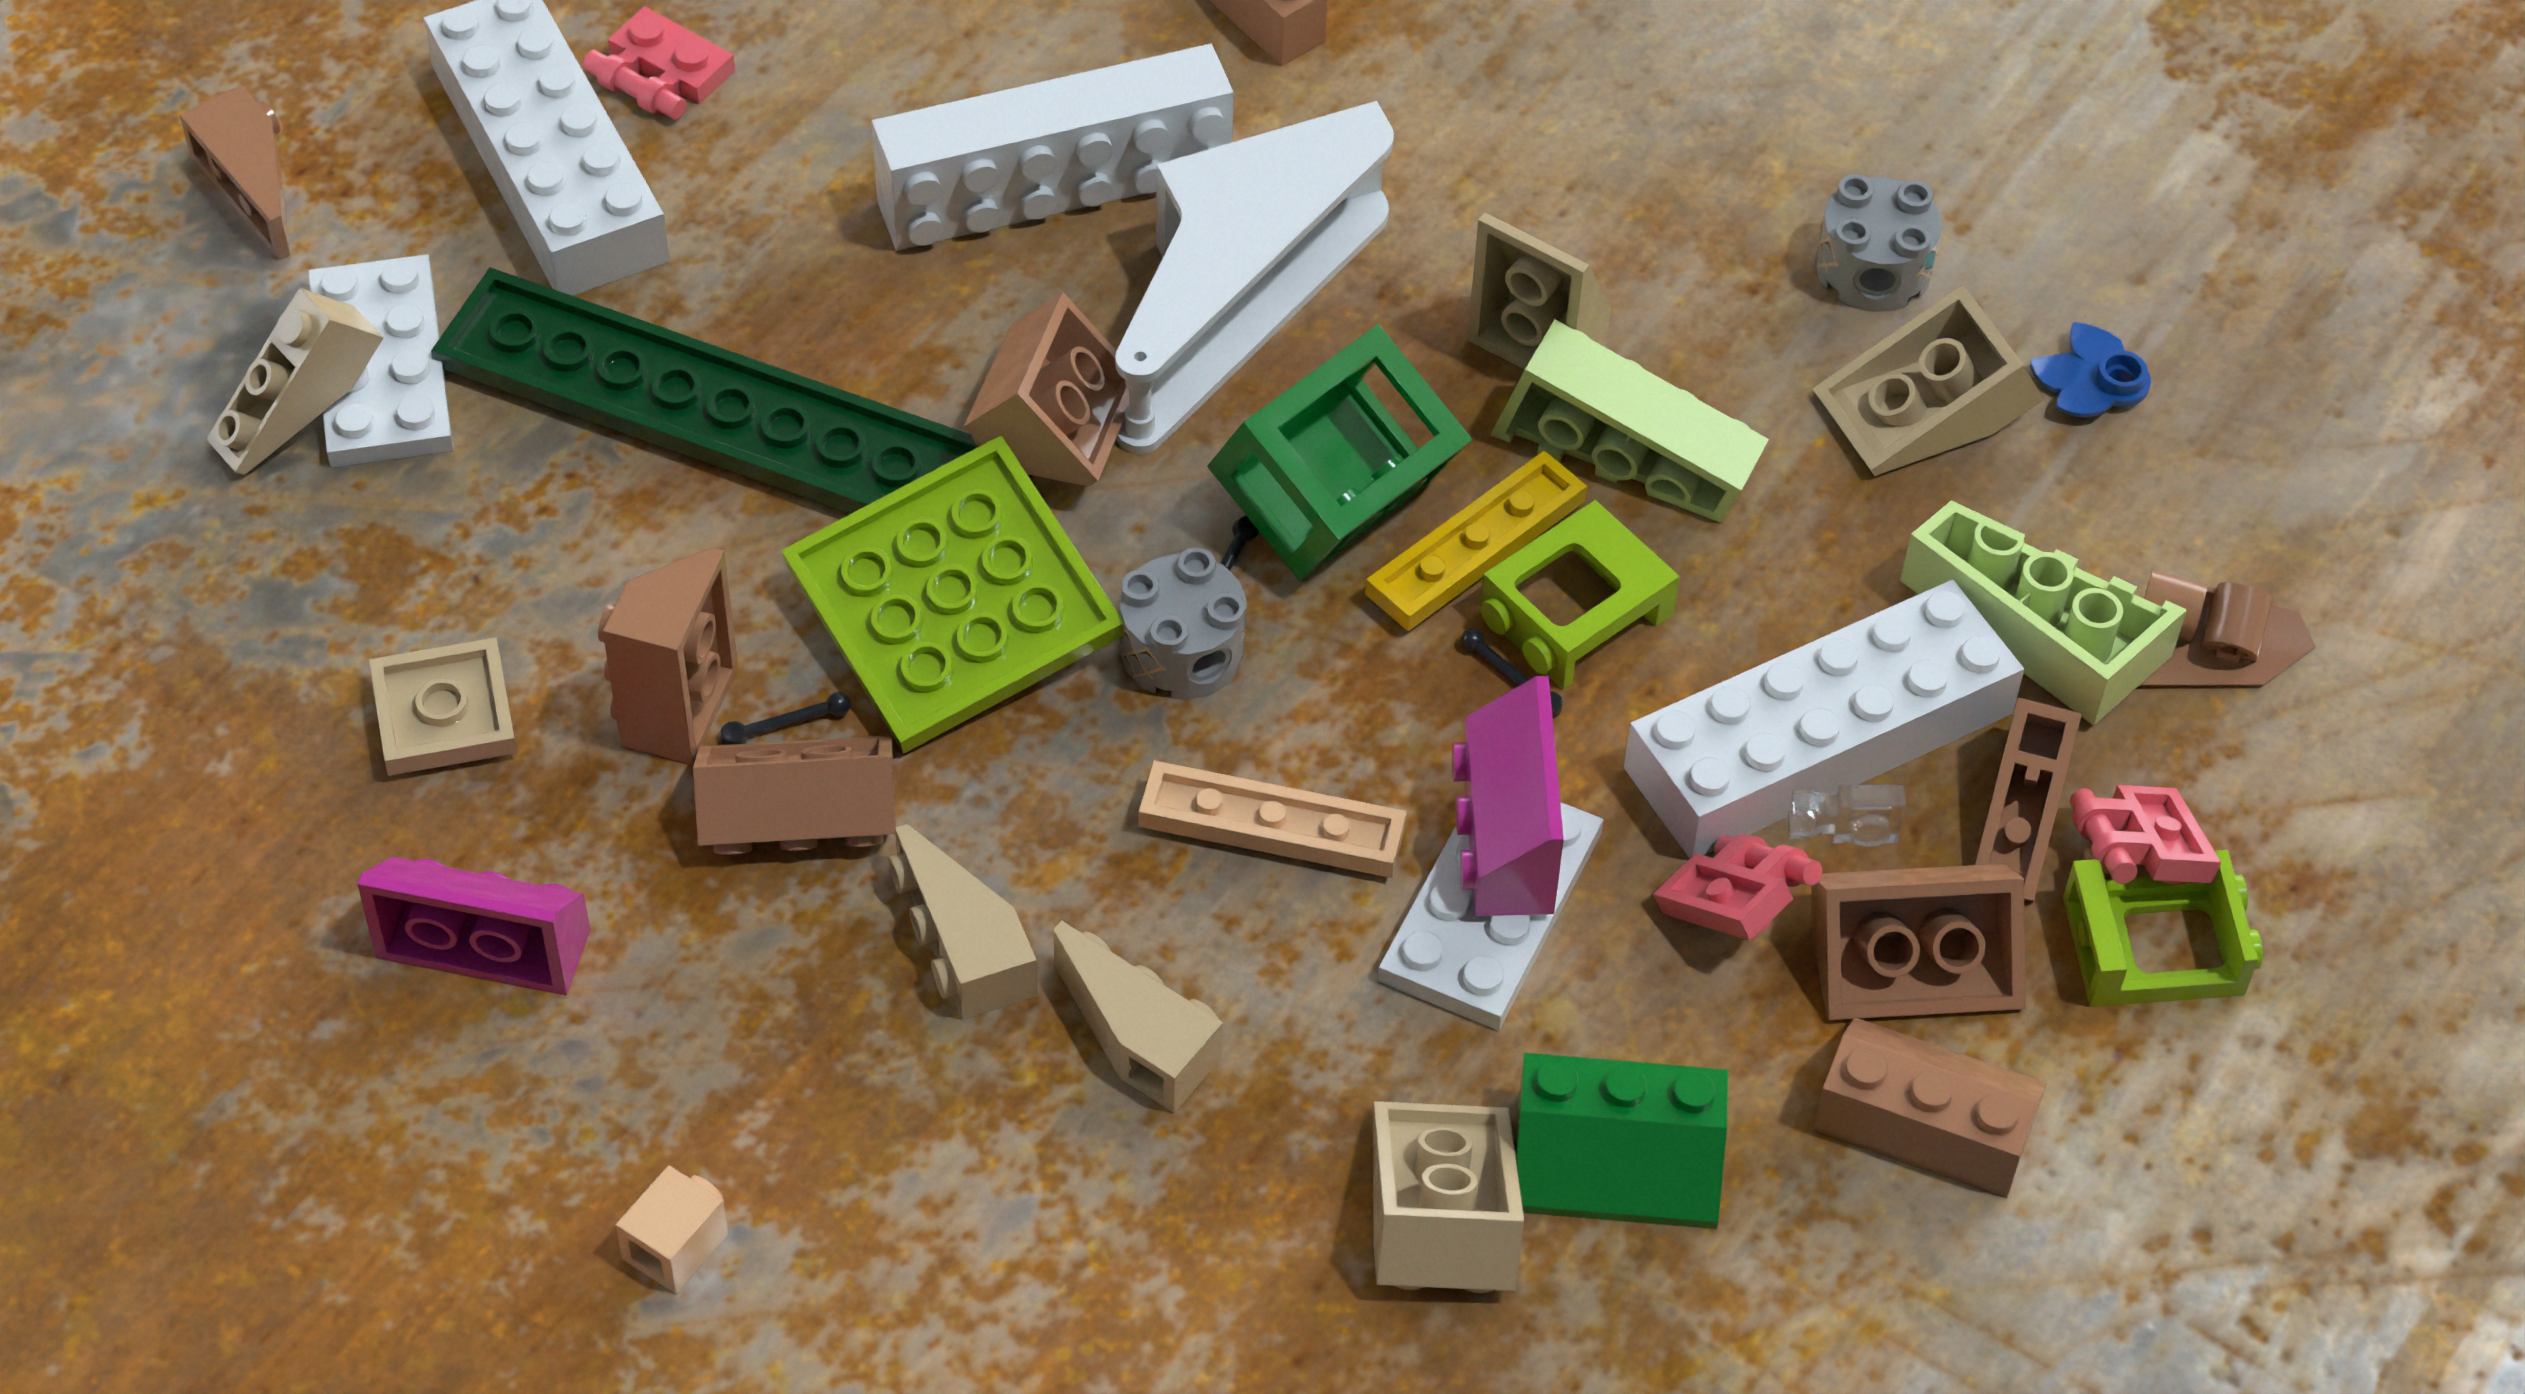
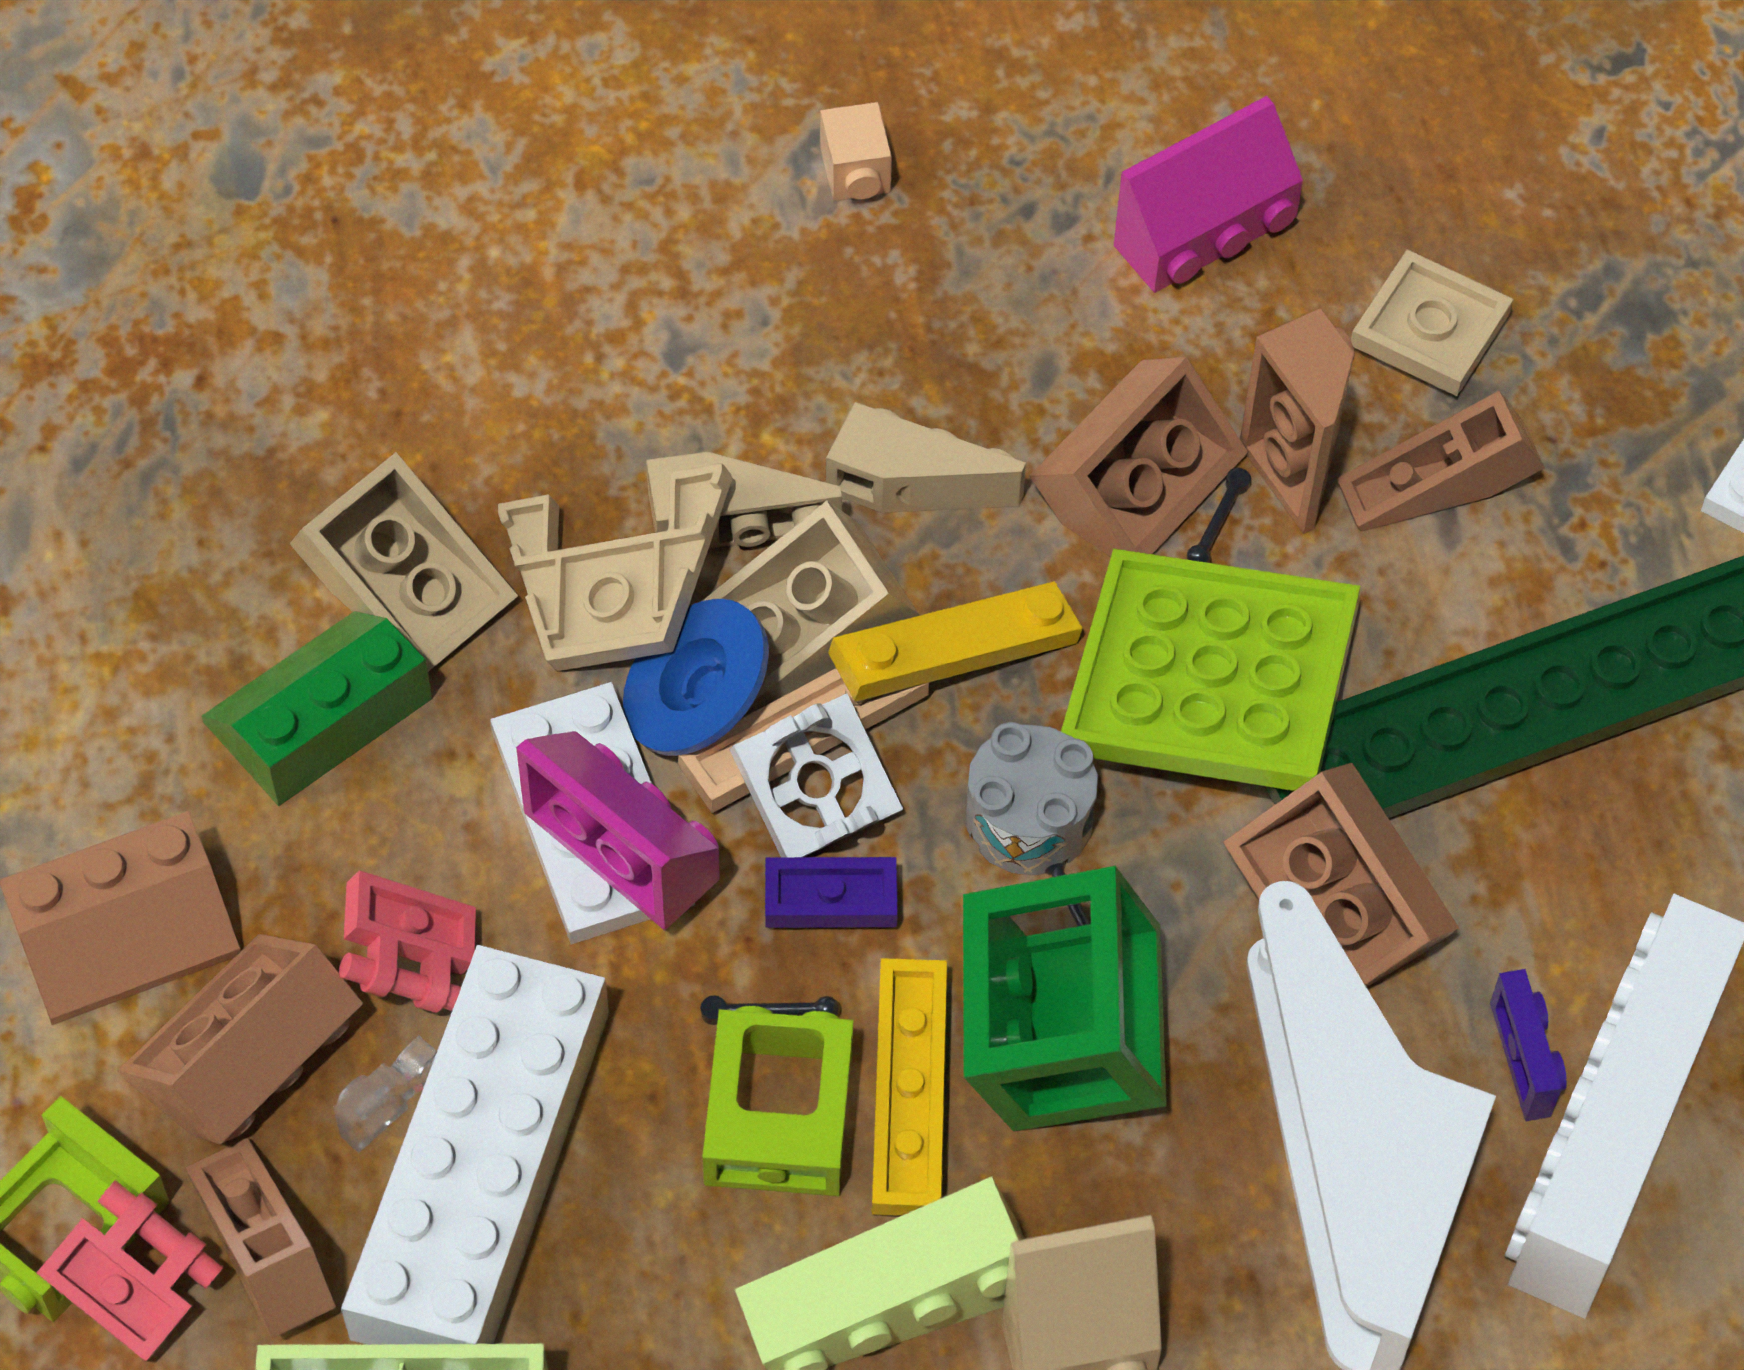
camera: 135 degrees right, 5 degrees up
none -> tan wing [498,463,731,671]
none -> blue hat [623,599,769,756]
none -> tan slope [702,500,919,714]
none -> white piece [729,693,903,857]
none -> dark purple plate [765,857,897,928]
none -> yellow plate [828,581,1083,702]
none -> nougat slope [1337,390,1545,531]
none -> dark purple plate [1490,969,1567,1122]

